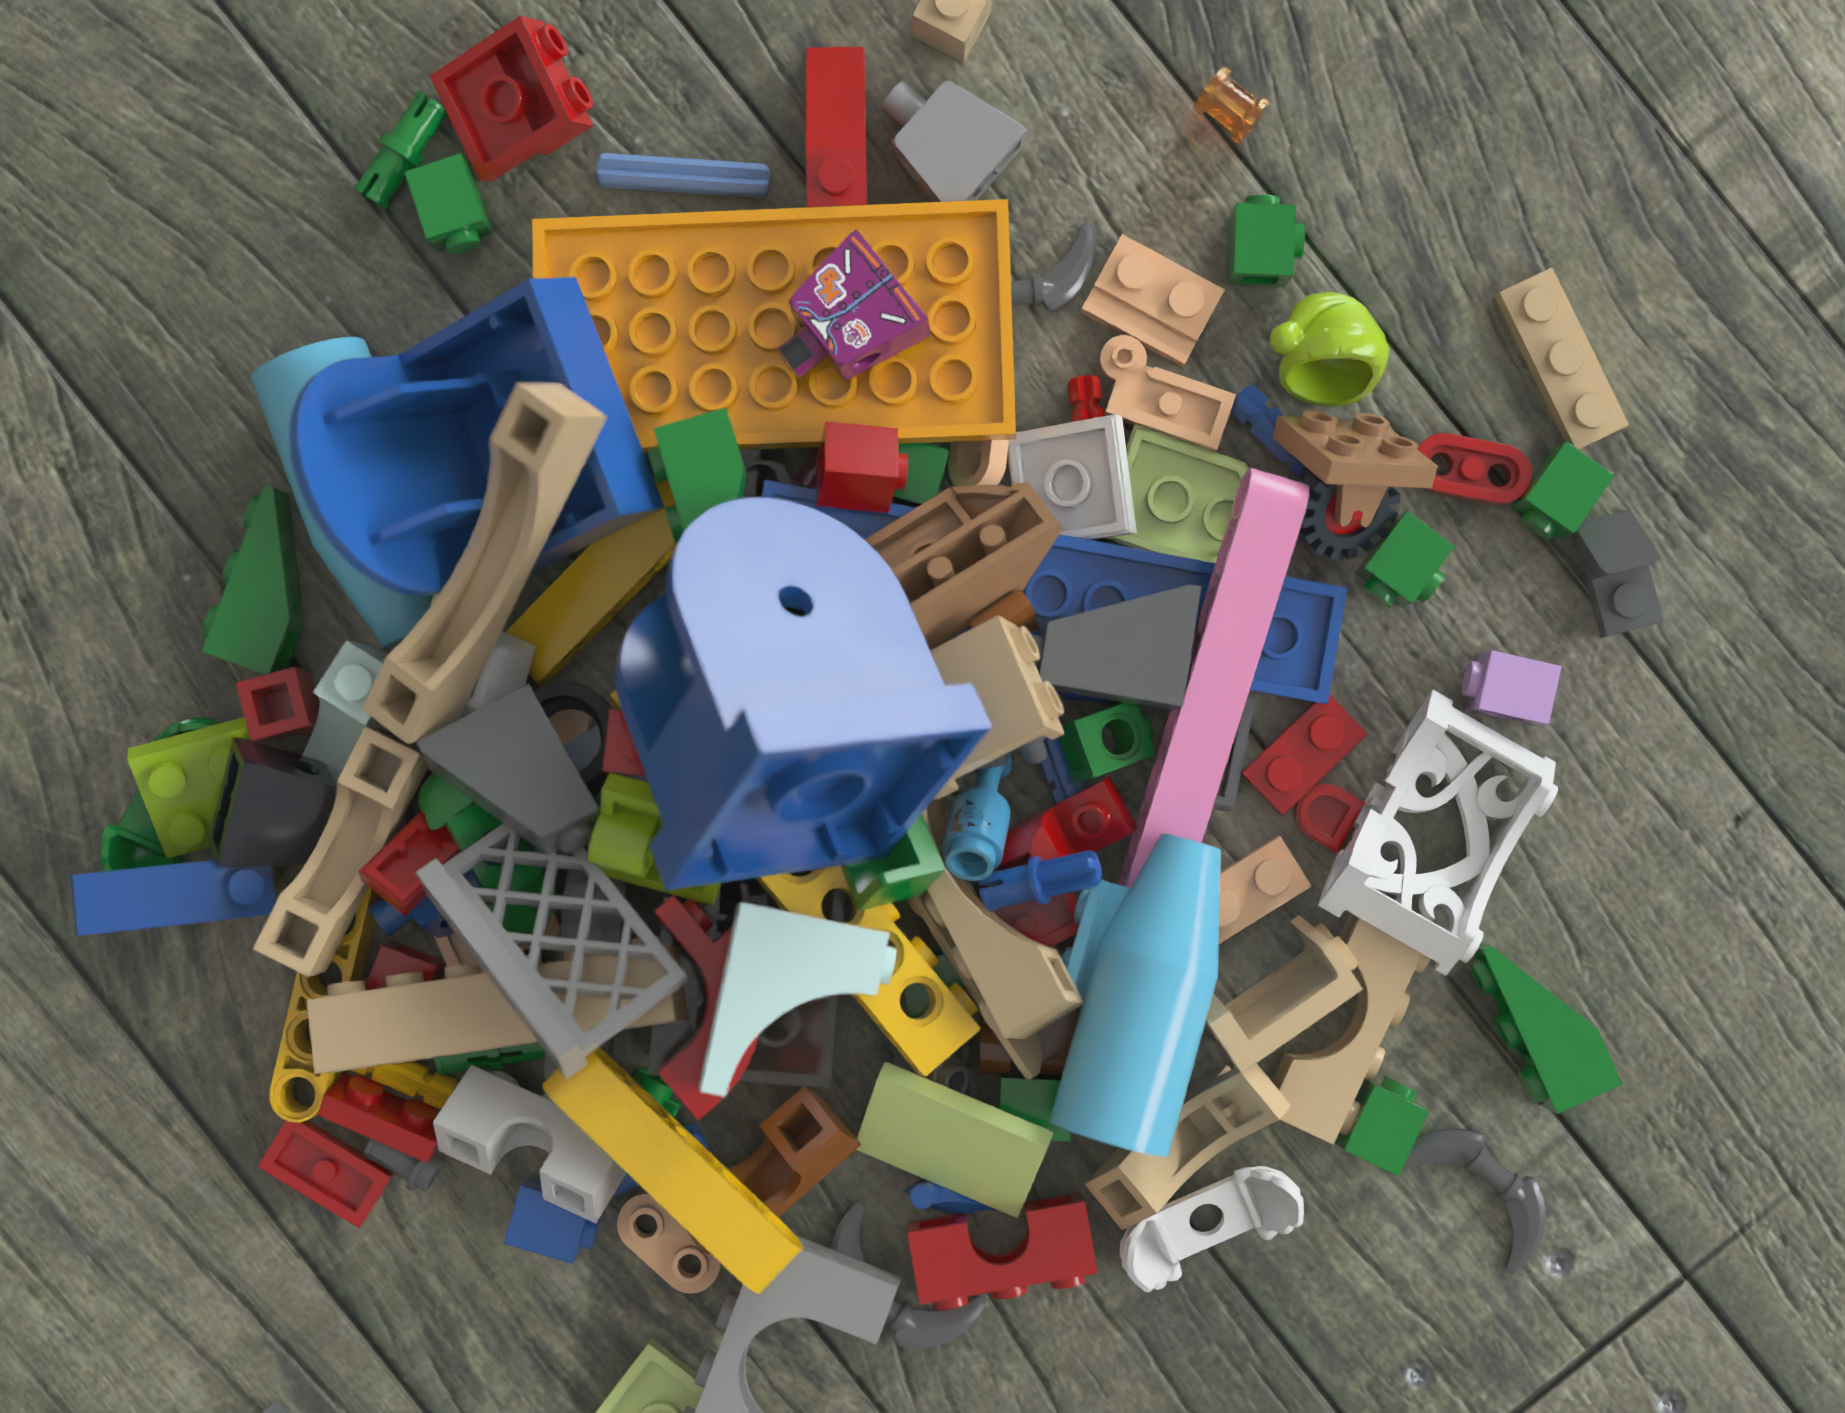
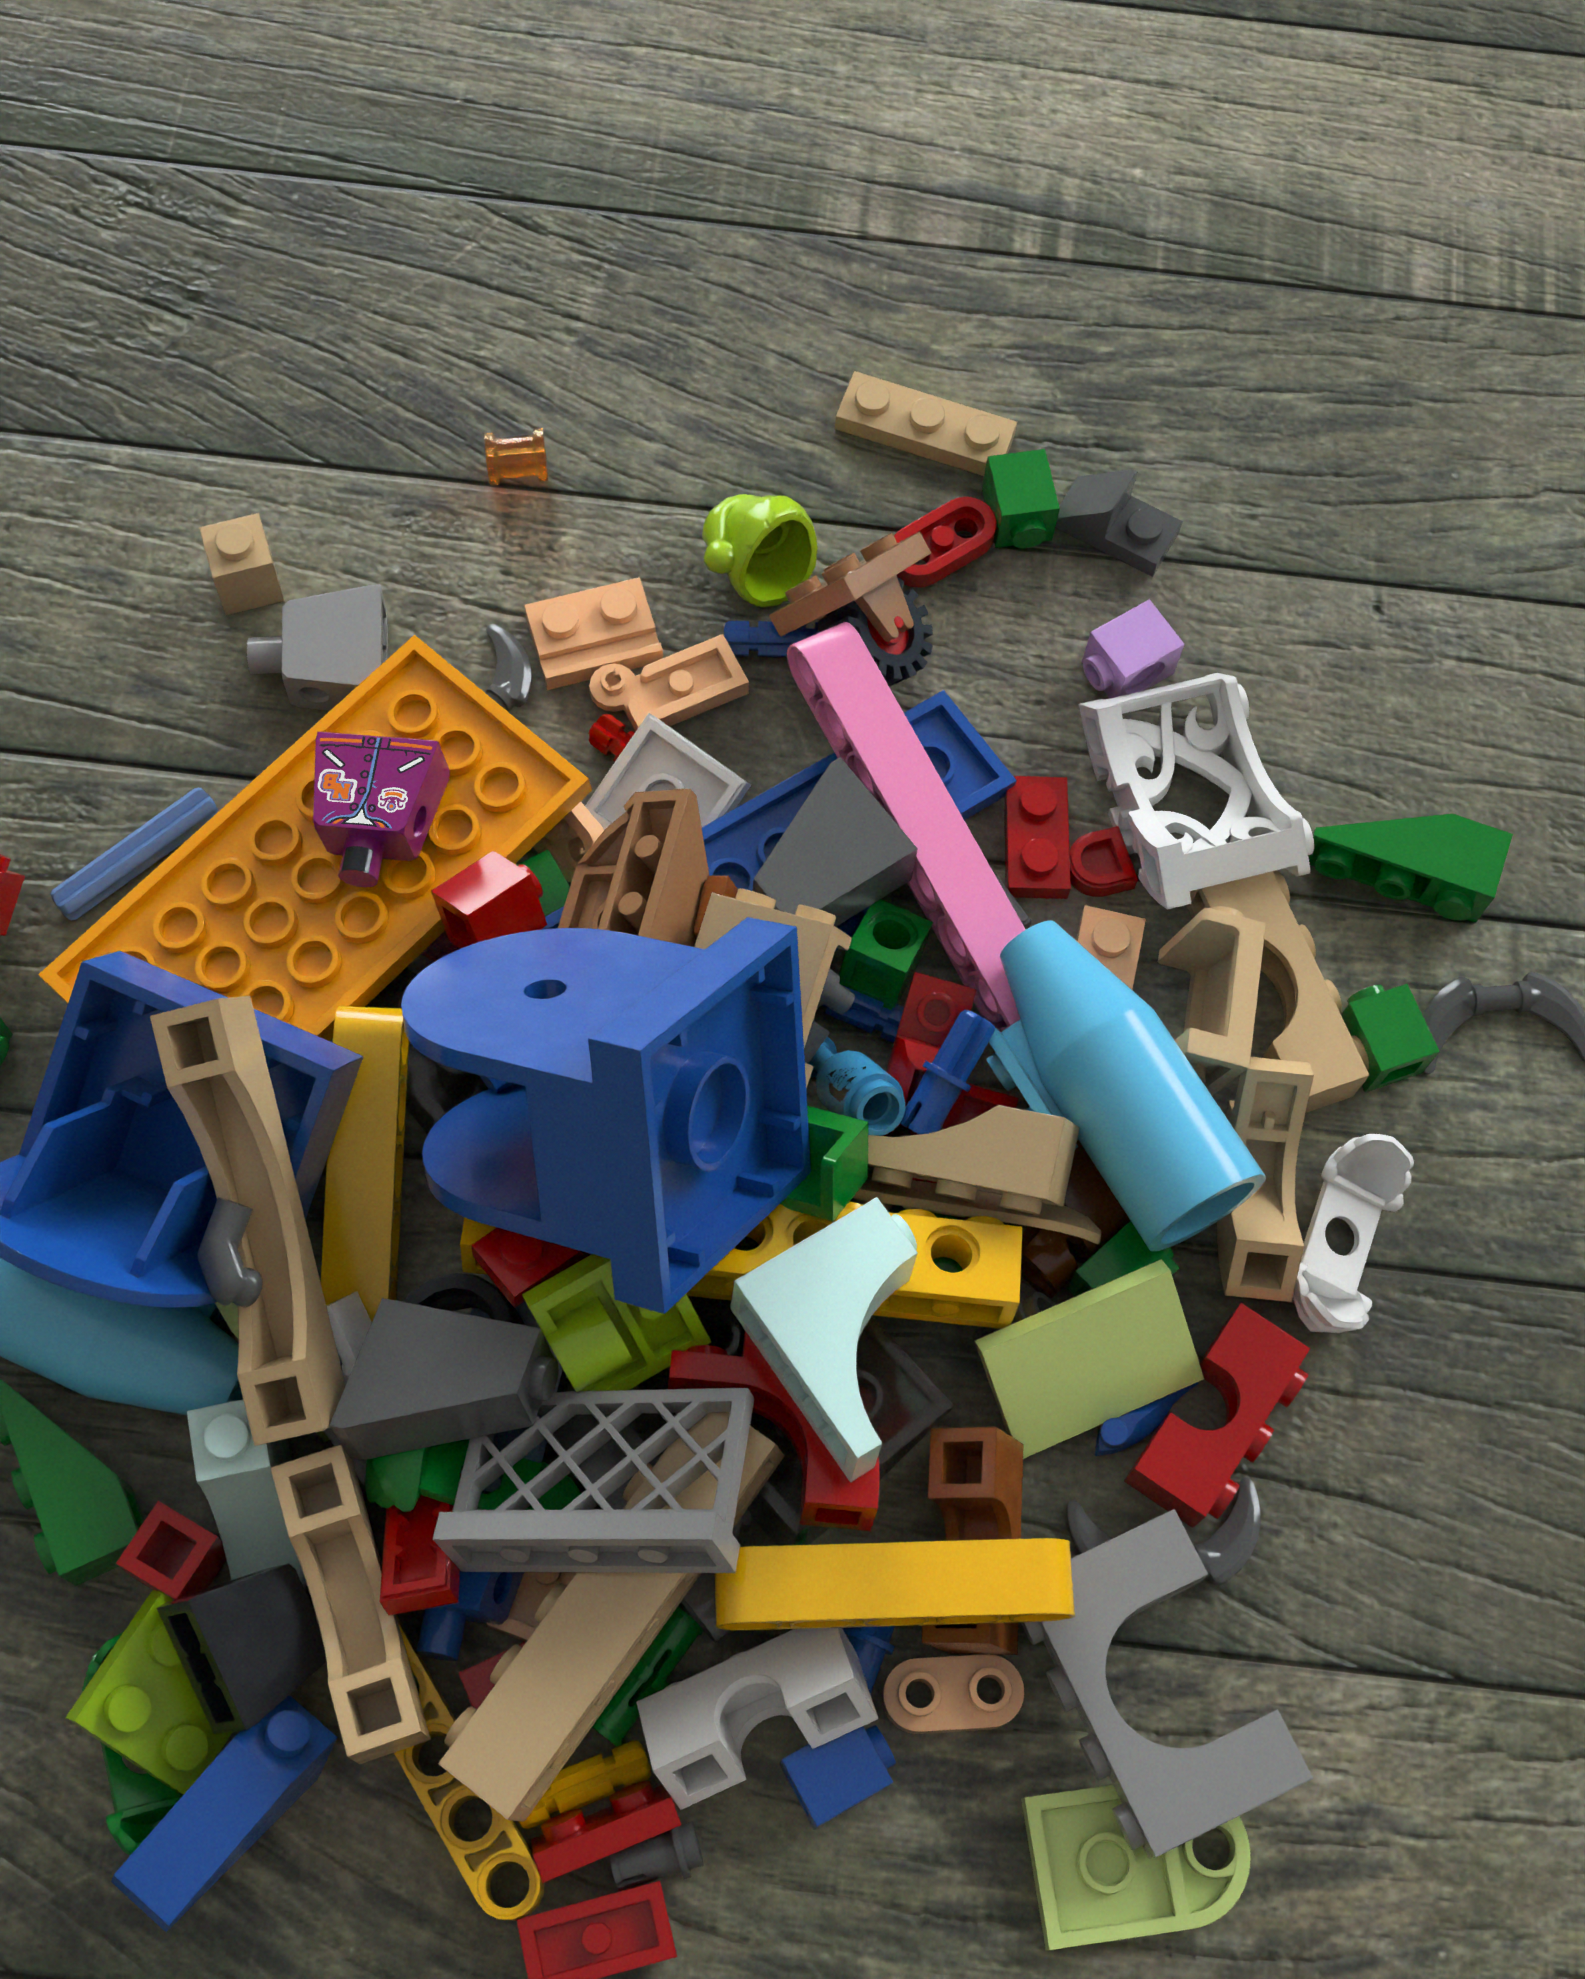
camera: 50 degrees left, 20 degrees down
green slope [647,407,747,543] -> none
red slope [806,47,868,207] -> none
yellowish green tile [1105,424,1248,563] -> none
green brick [1227,194,1305,287] -> none
green brick [1354,511,1455,608] -> none
none -> dark grey arm [198,1197,263,1307]

